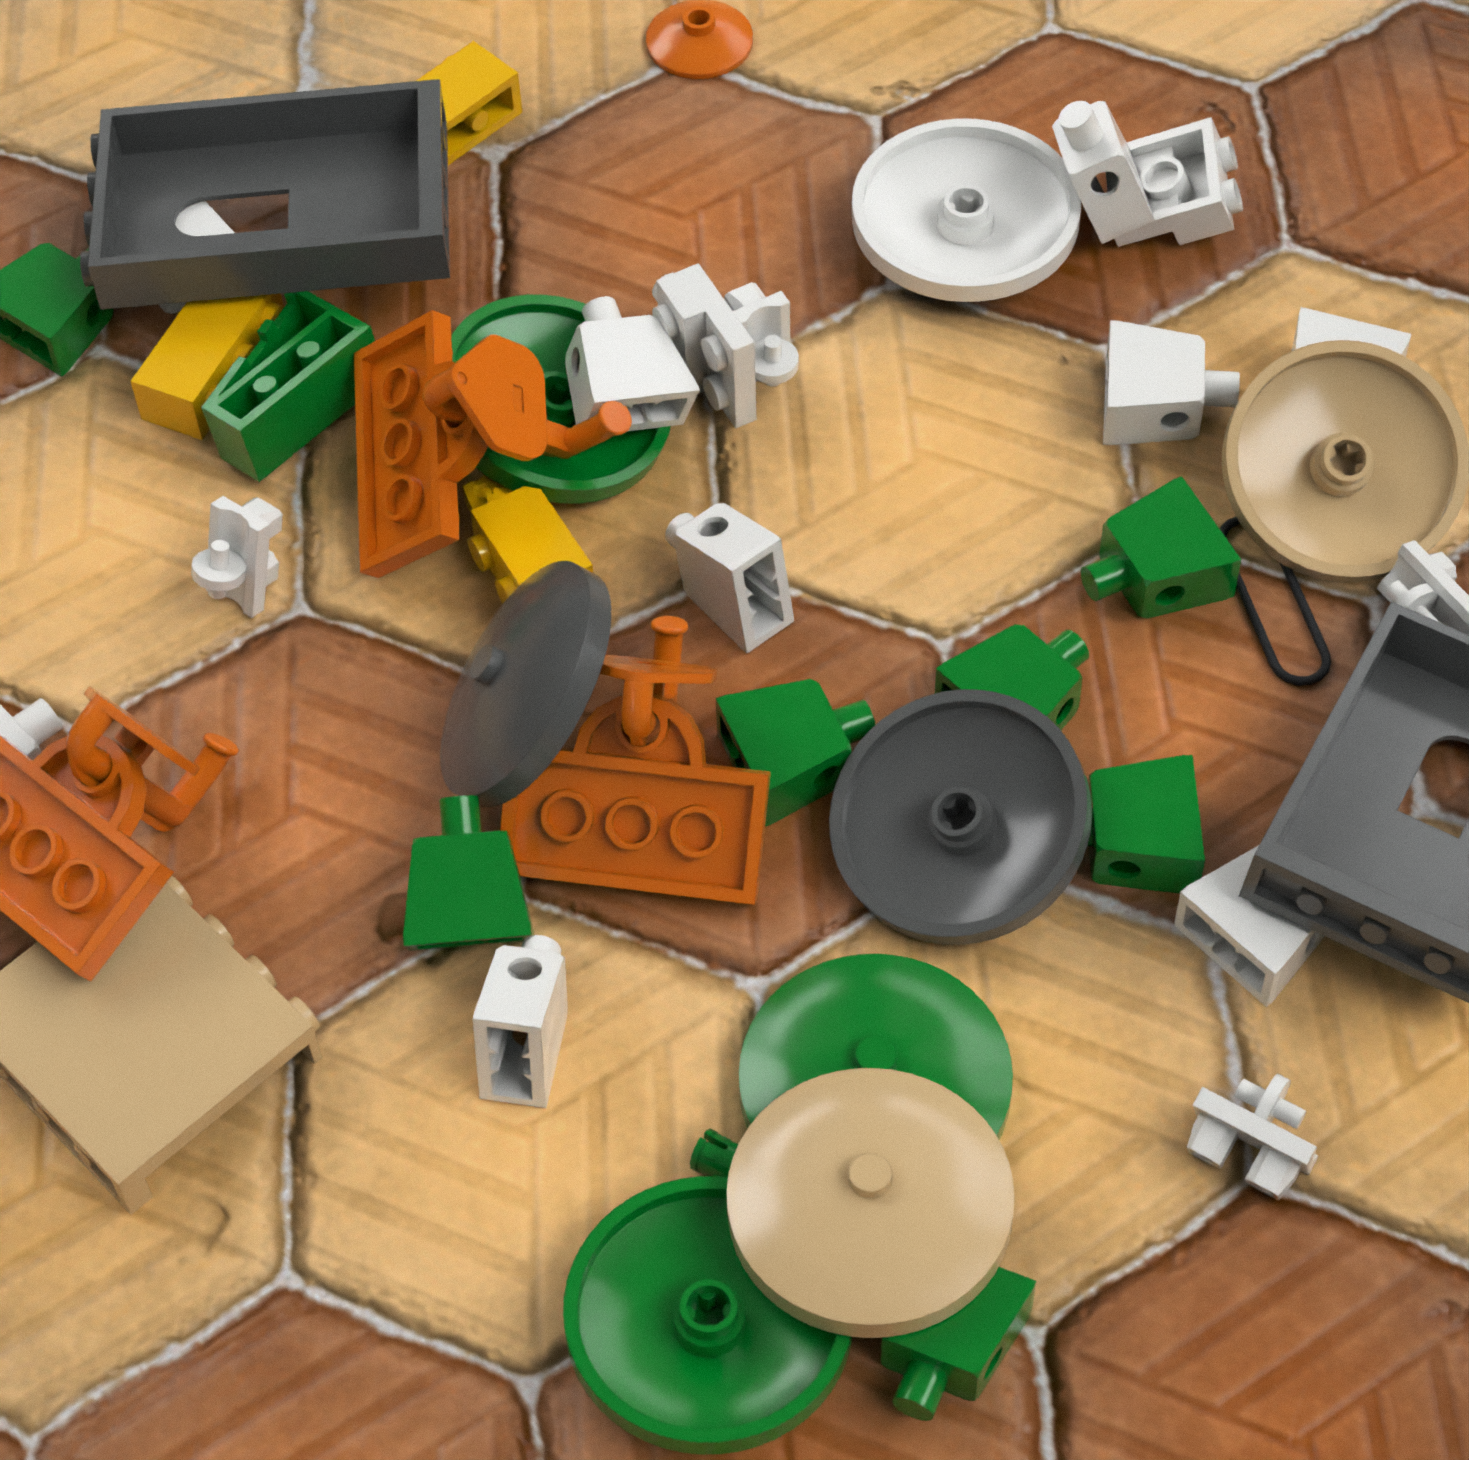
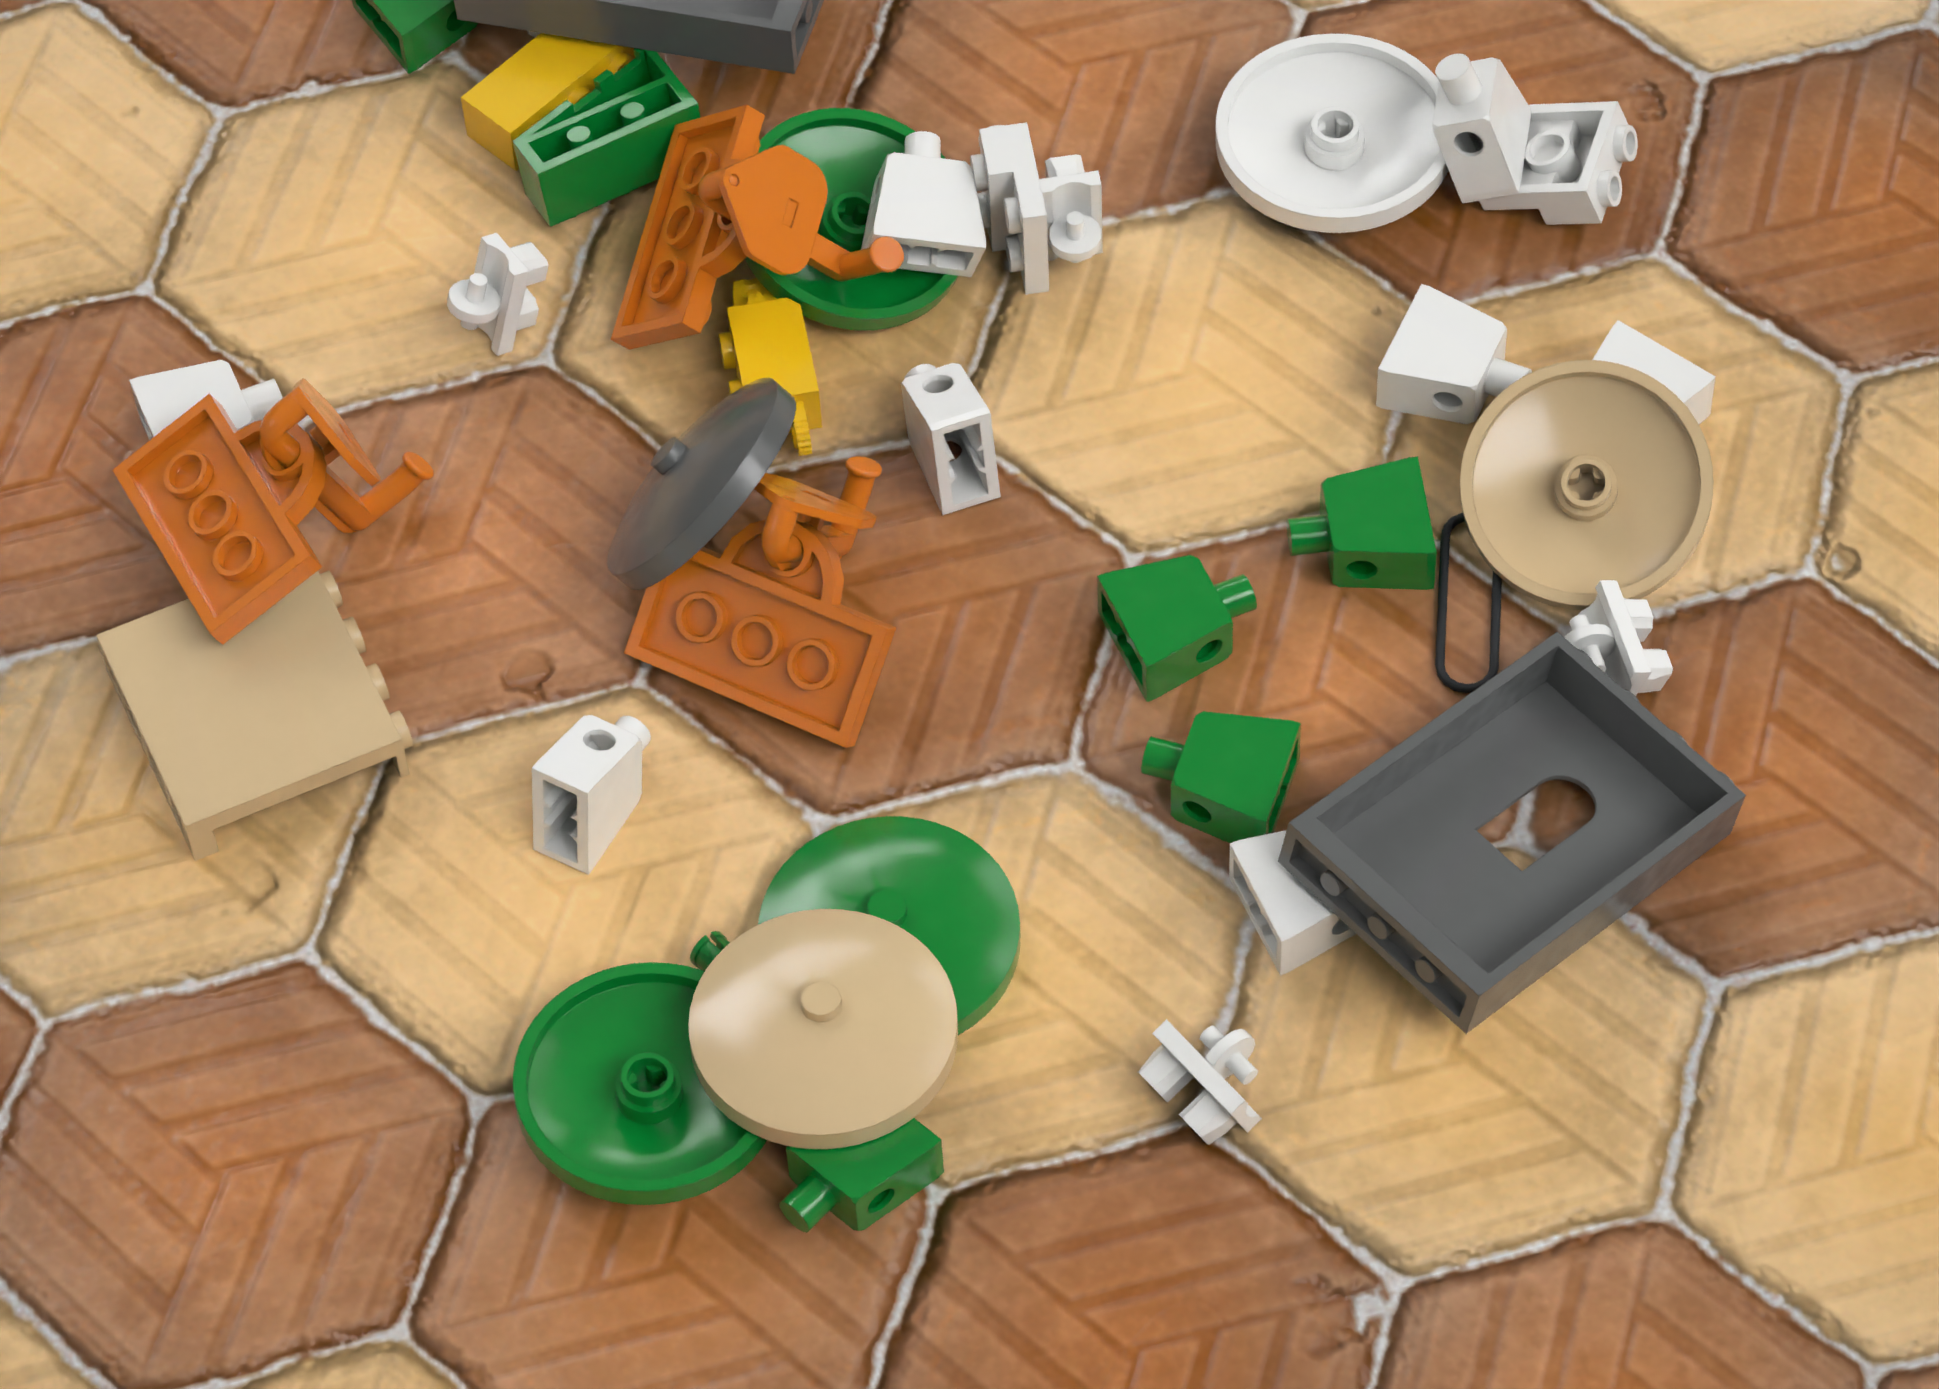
camera: 20 degrees right, 0 degrees up
green torso [403,795,534,951] -> none
green torso [715,679,876,827] -> none
dark grey dish [829,689,1092,945] -> none

